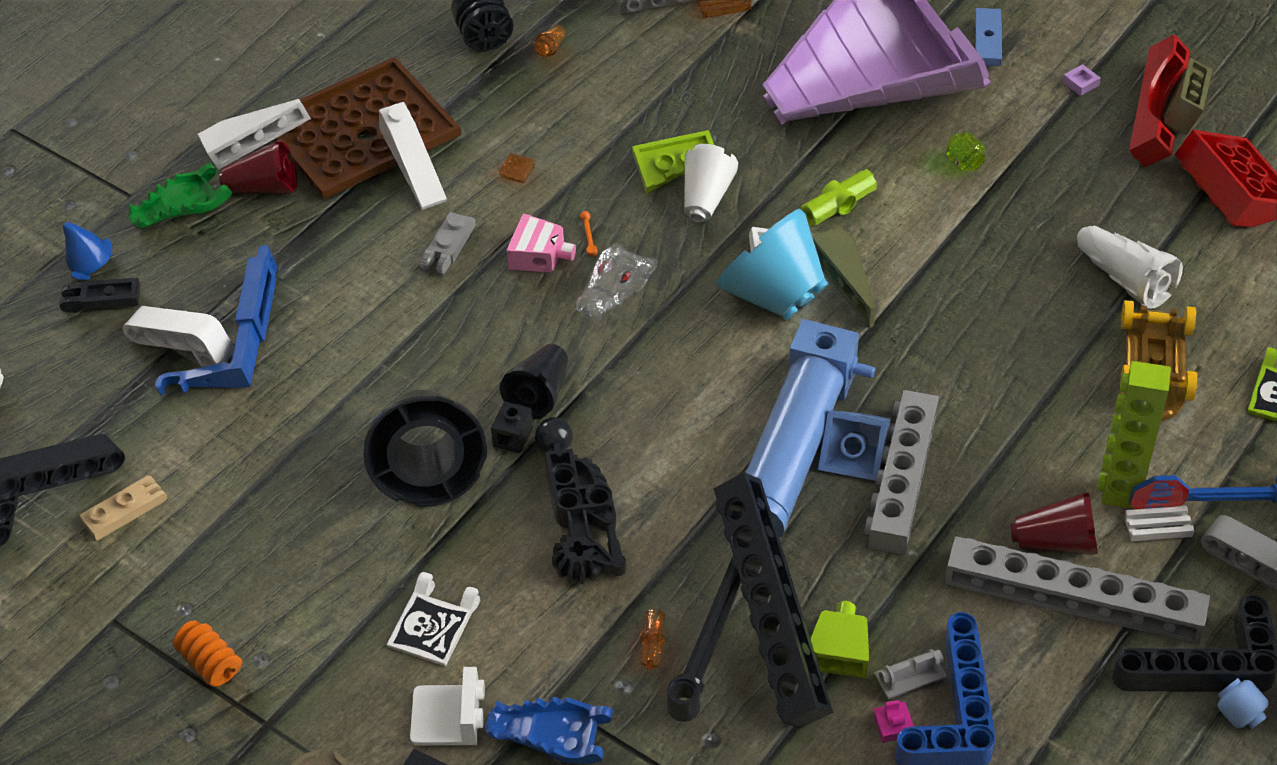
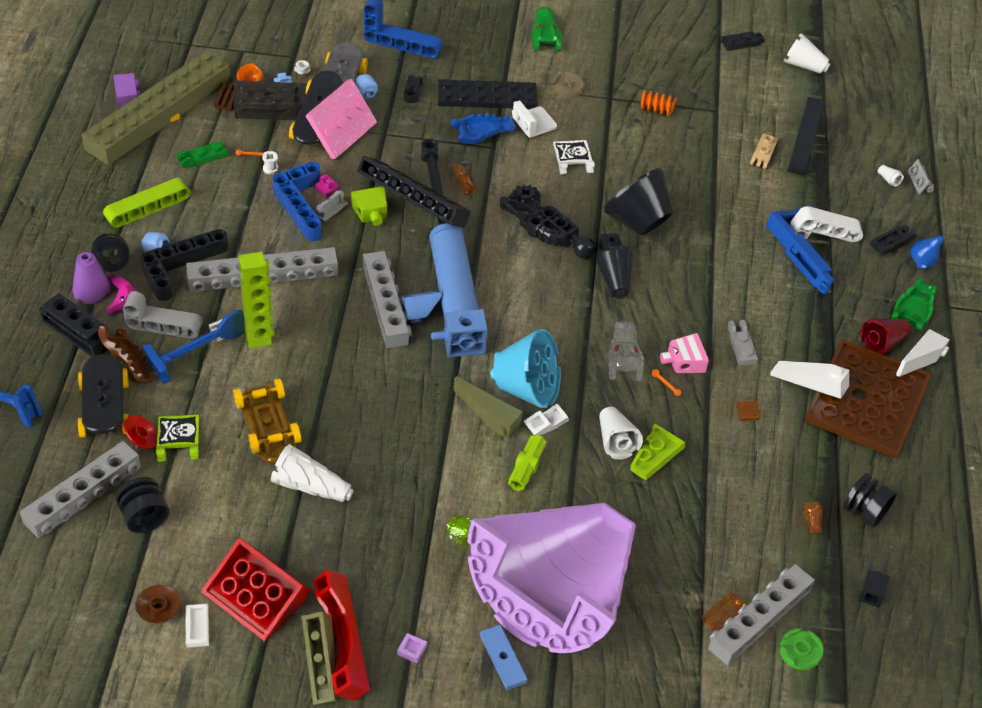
camera: 145 degrees right, 0 degrees up
dark red cone [1010,492,1098,555] -> none

